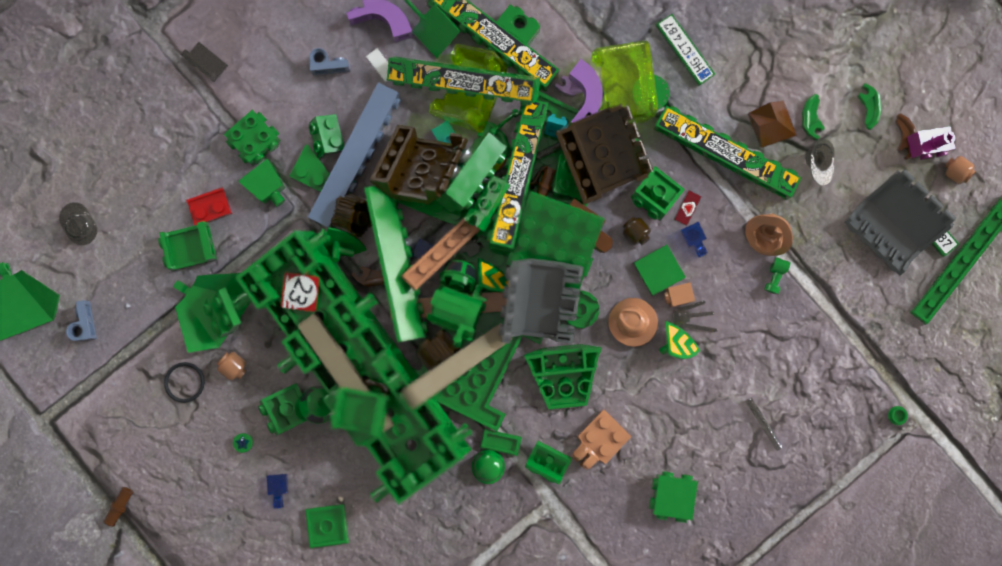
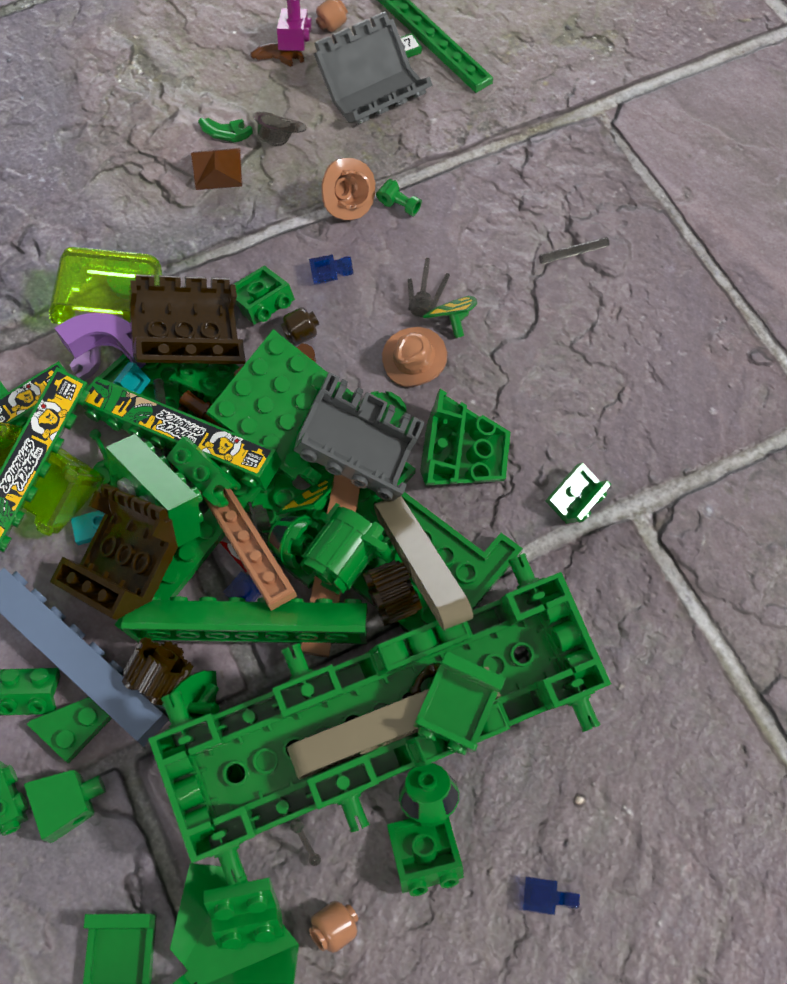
camera: 75 degrees left, 20 degrees down
red plate [186,187,232,226] -> none
green tile [233,433,254,453] -> none
sticker [281,273,319,312] -> none
green tile [305,503,349,548] -> none
reddish brown piece [351,266,385,287] -> none
green helmet [471,450,505,484] -> none
green tile [480,428,522,456] -> none
nougat plate [572,409,632,469] -> none
green tile [633,245,686,296] -> none
green brick [649,471,698,523] -> none
brick [654,105,802,200] -> none
tile [656,14,715,86] -> none
nougat brick [664,282,695,308] -> none
dark red sticker [674,190,702,225] -> none
green piece [857,83,882,130] -> none
green plate [888,406,908,425] -> none

